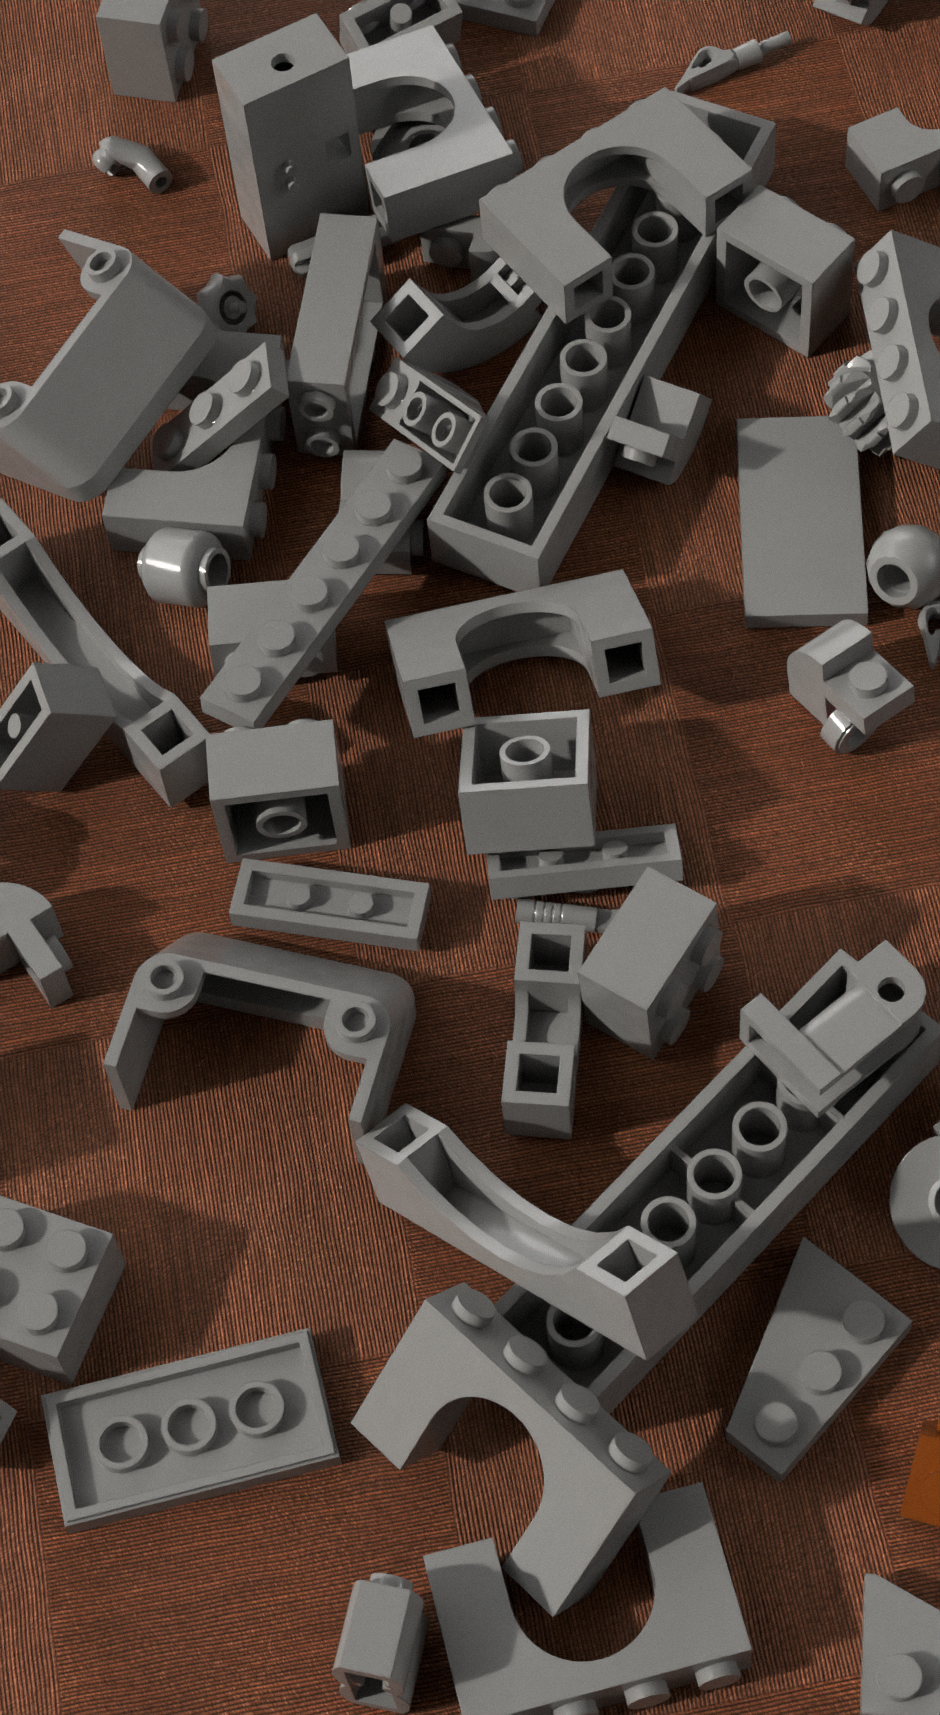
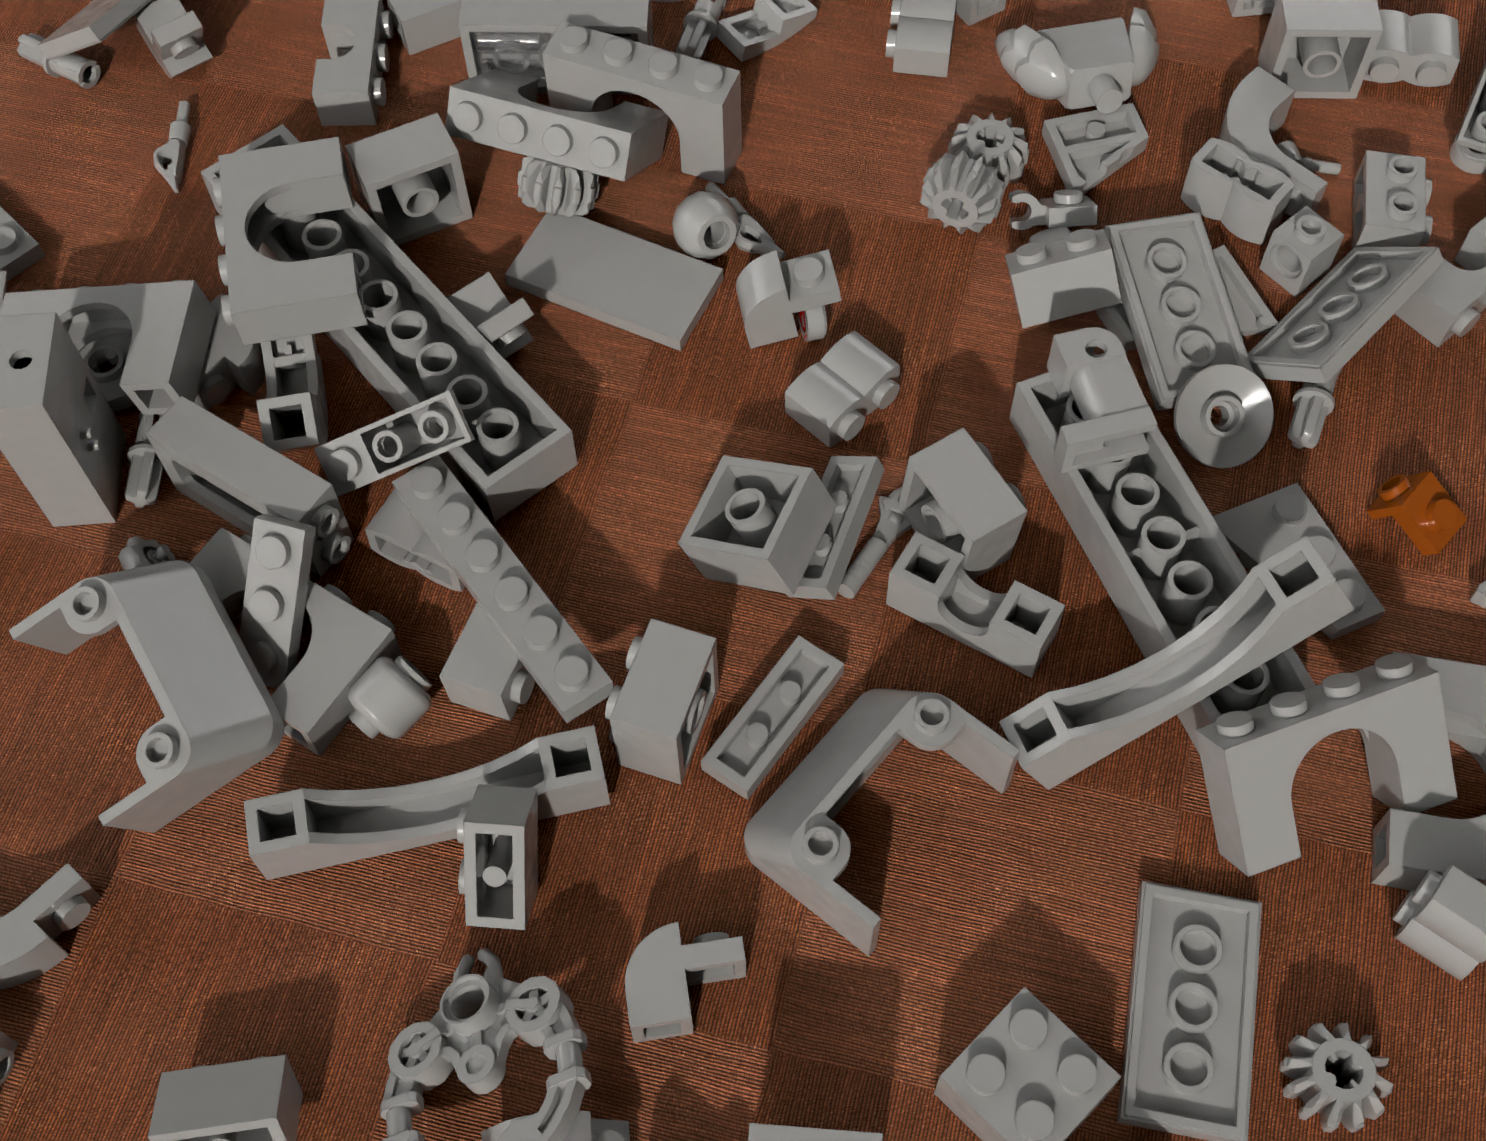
camera: 70 degrees left, 0 degrees up
light grey arch [384,569,661,738] -> none
none -> light grey brick [785,331,900,448]
none -> light grey gear [1279,1022,1394,1133]

